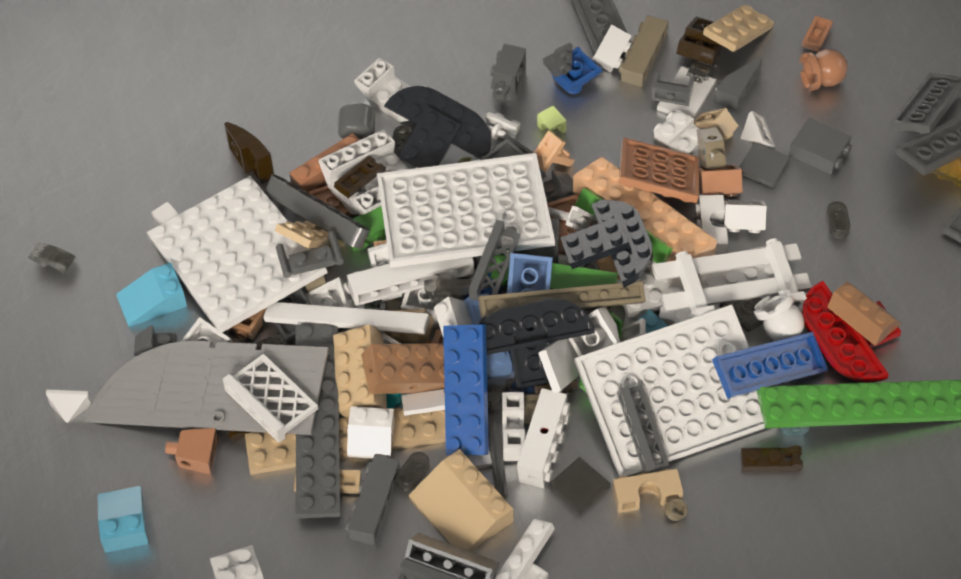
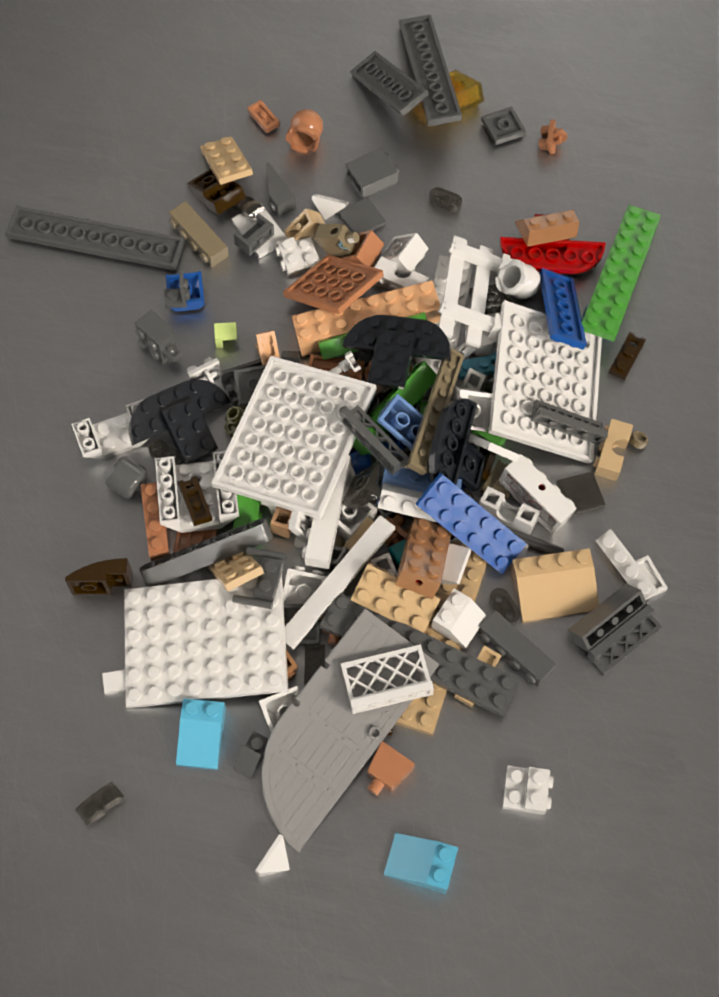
camera: 65 degrees left, 10 degrees up
white brick [592,25,631,72] -> none

